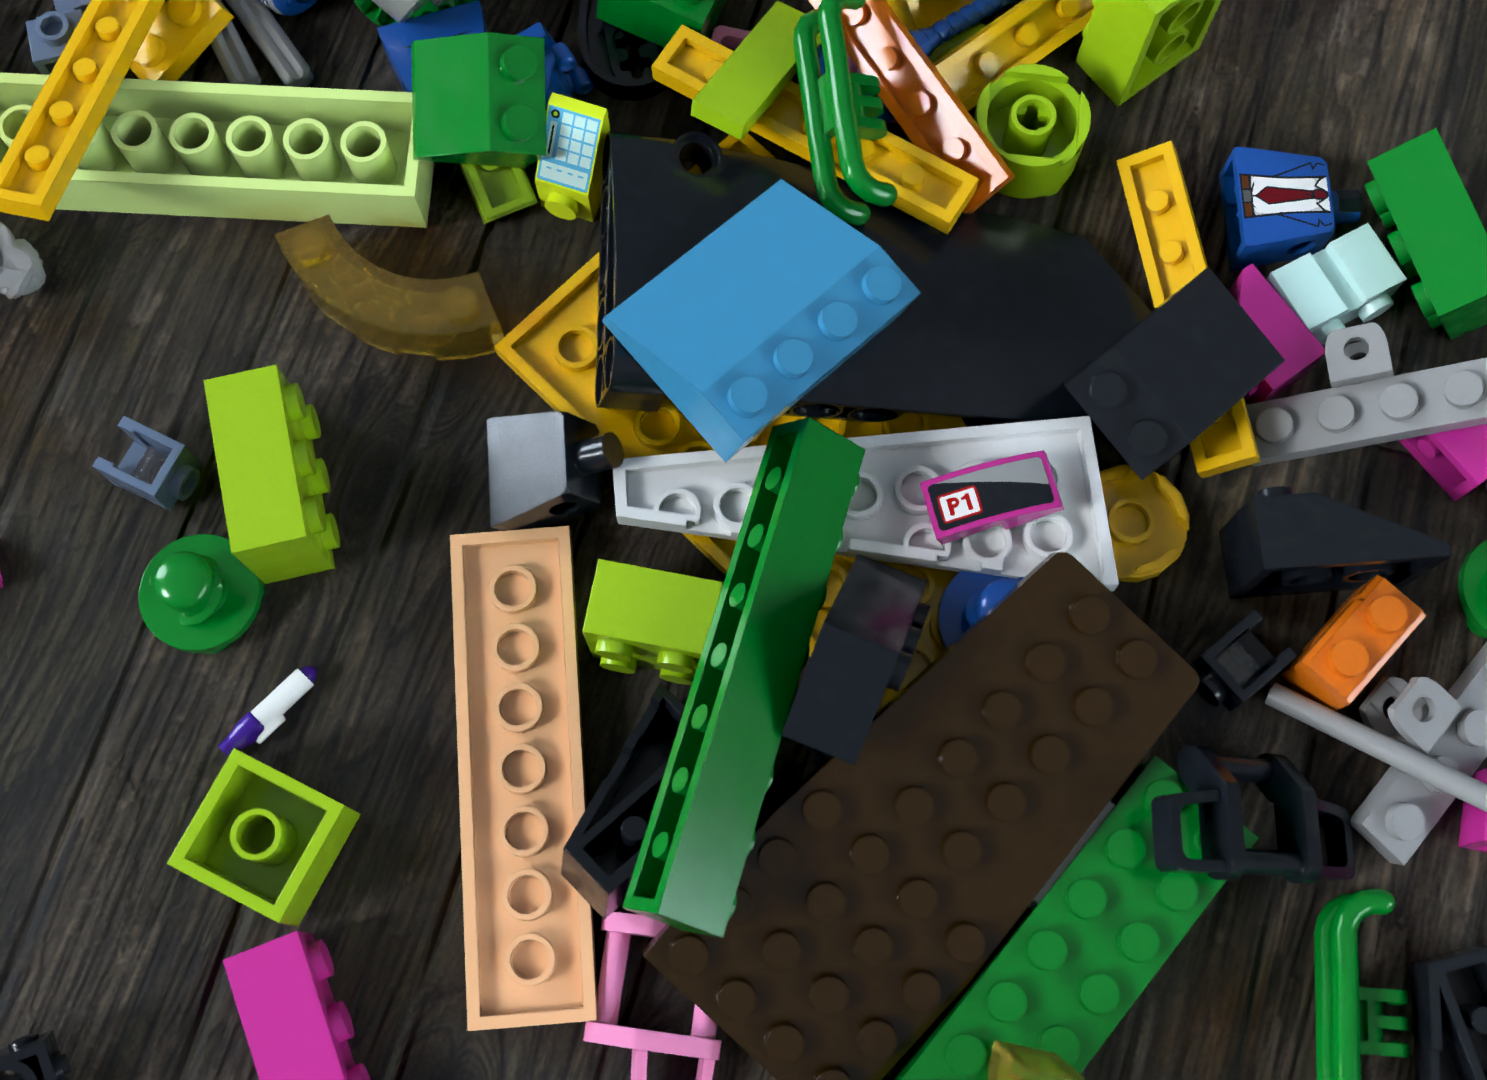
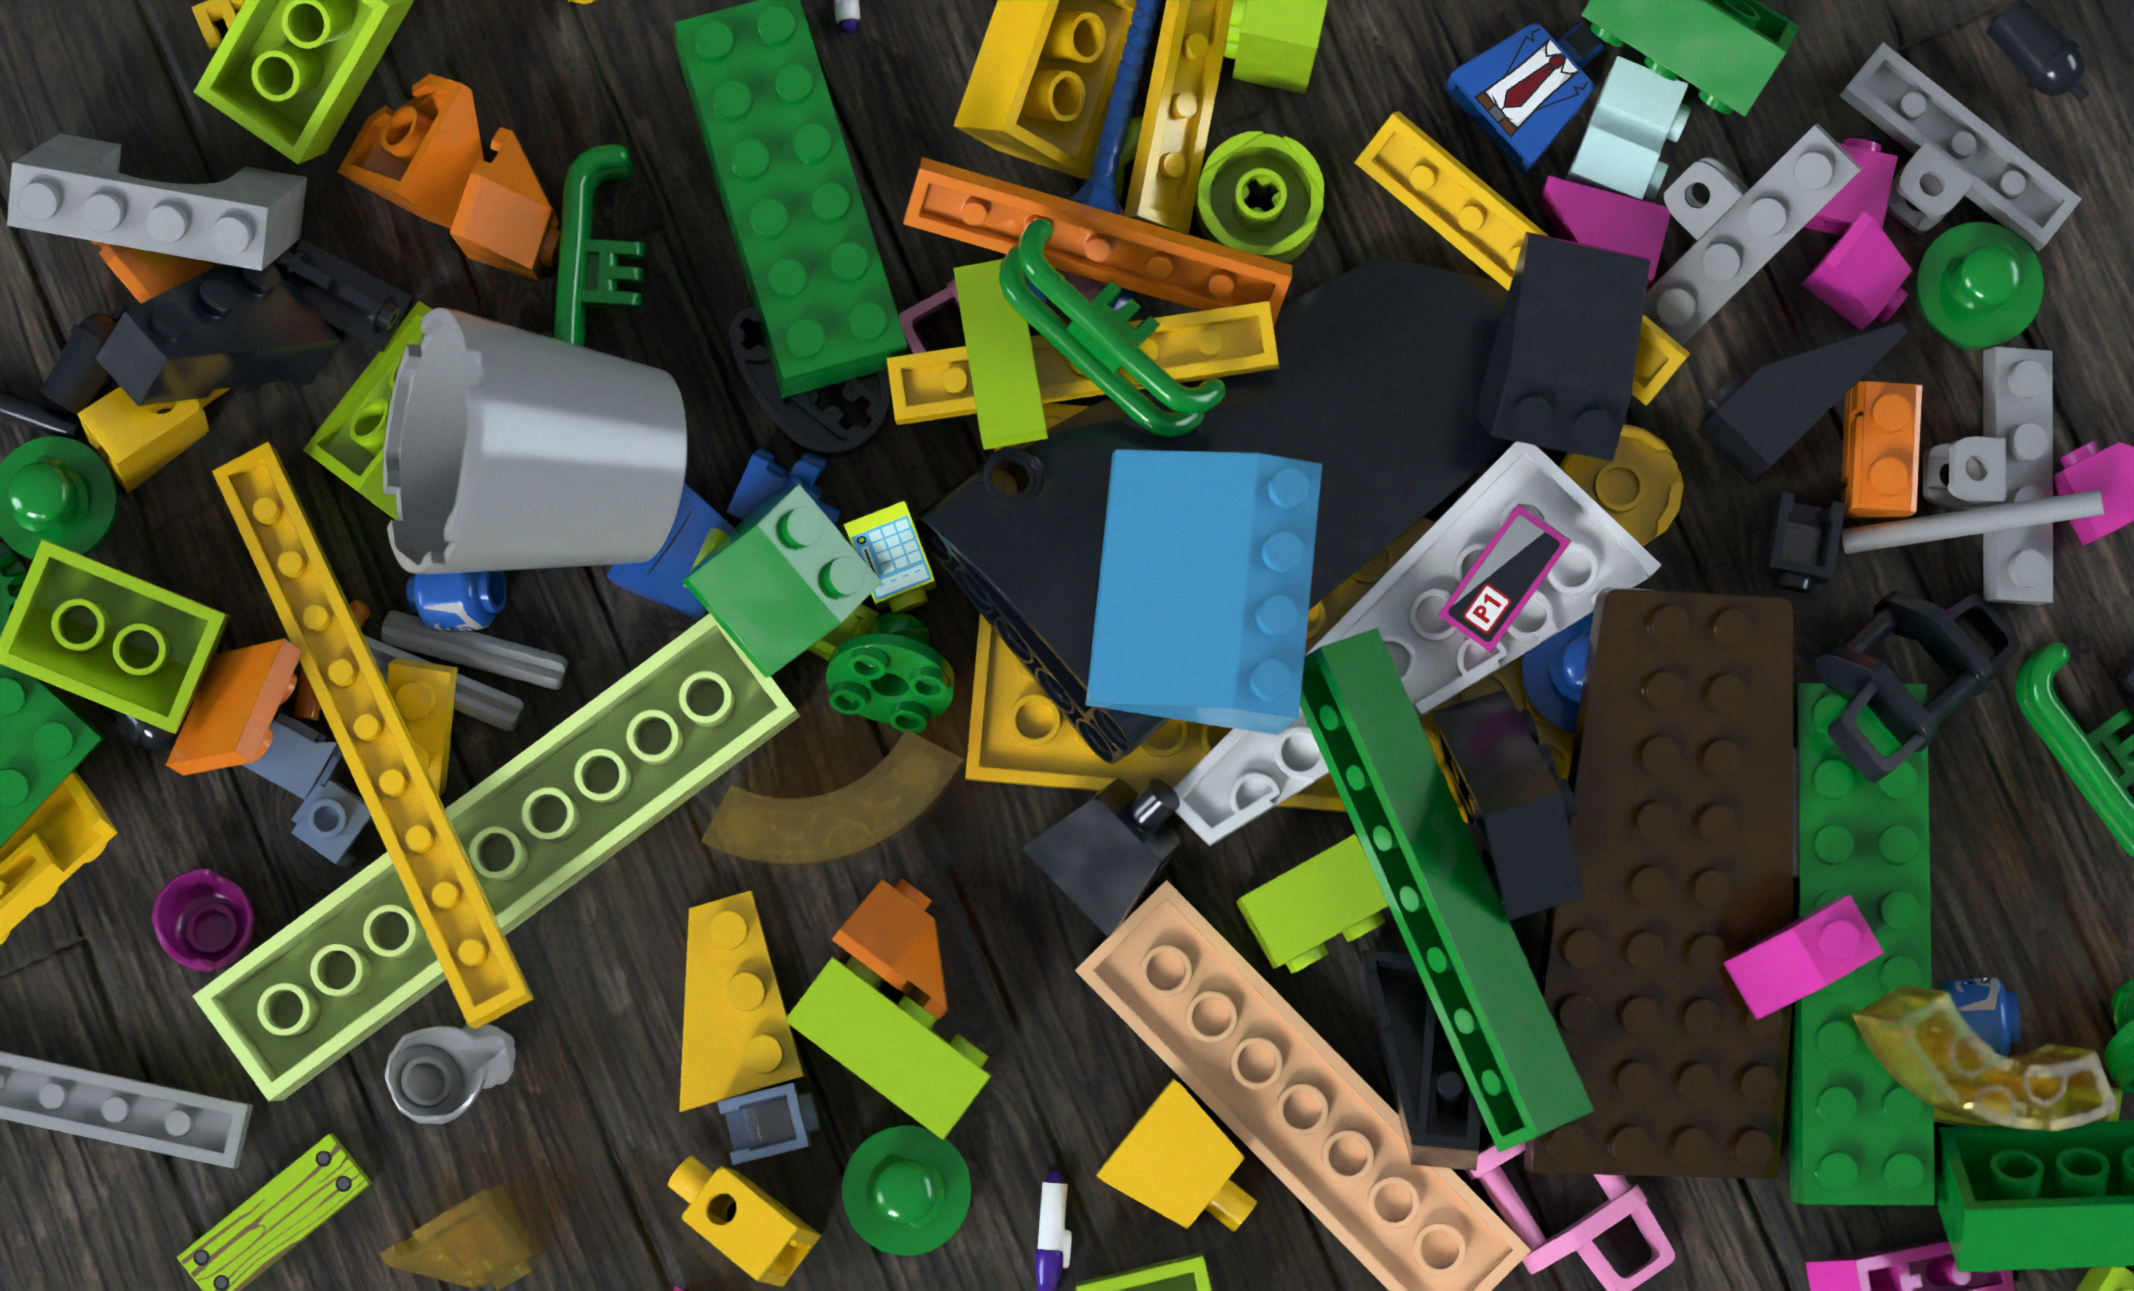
camera: 40 degrees left, 10 degrees up
none -> yellow torso [668,1155,822,1287]
none -> yellow wing [679,890,805,1112]
none -> green plate [826,612,955,734]
none -> orange slope [832,878,948,1020]
none -> yellow torso [1096,1078,1257,1232]
none -> dark pink slope [1723,895,1884,1020]
none -> dark pink slope [1802,211,1912,331]

